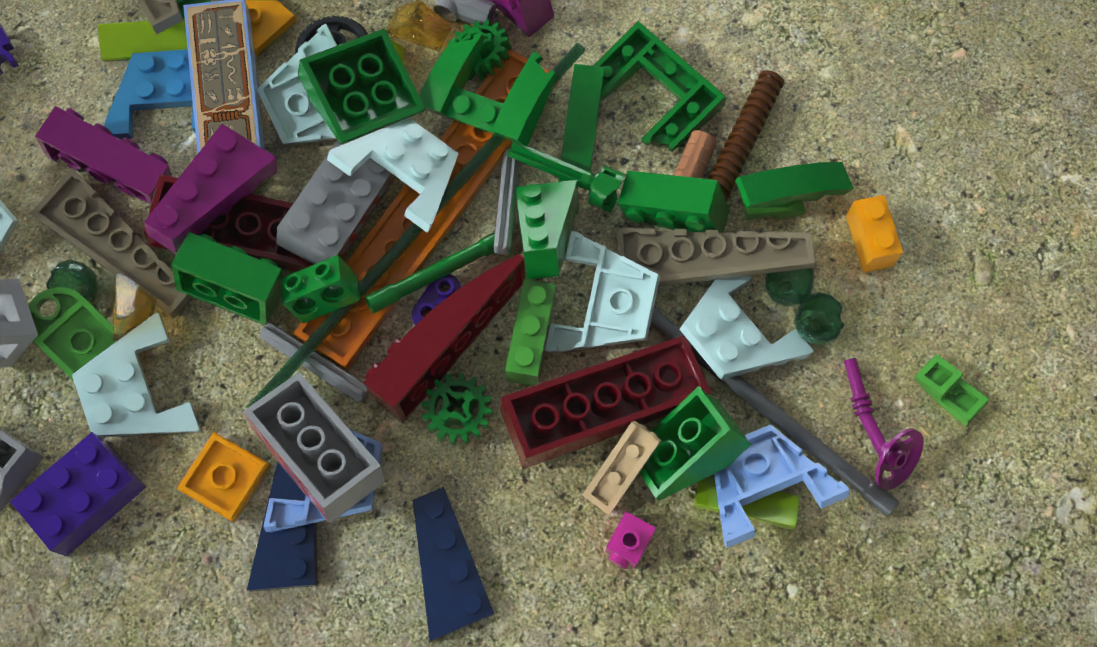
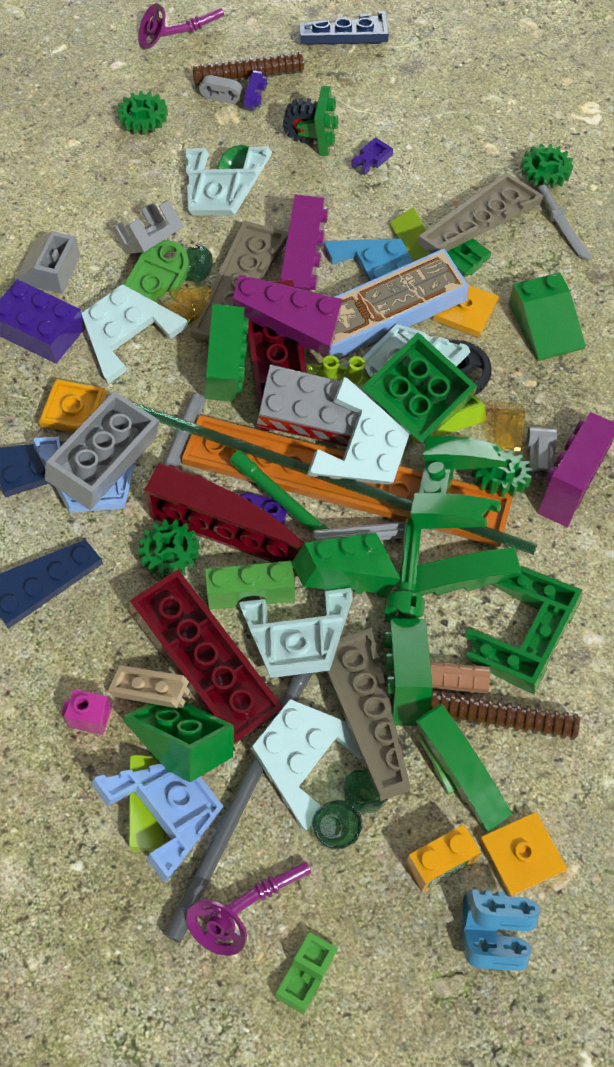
camera: 70 degrees right, 10 degrees down
green brick [281,255,360,324] -> none
none -> lime connector [307,355,370,386]
none -> dark azure piece [462,890,540,971]
none -> light orange plate [480,812,568,897]

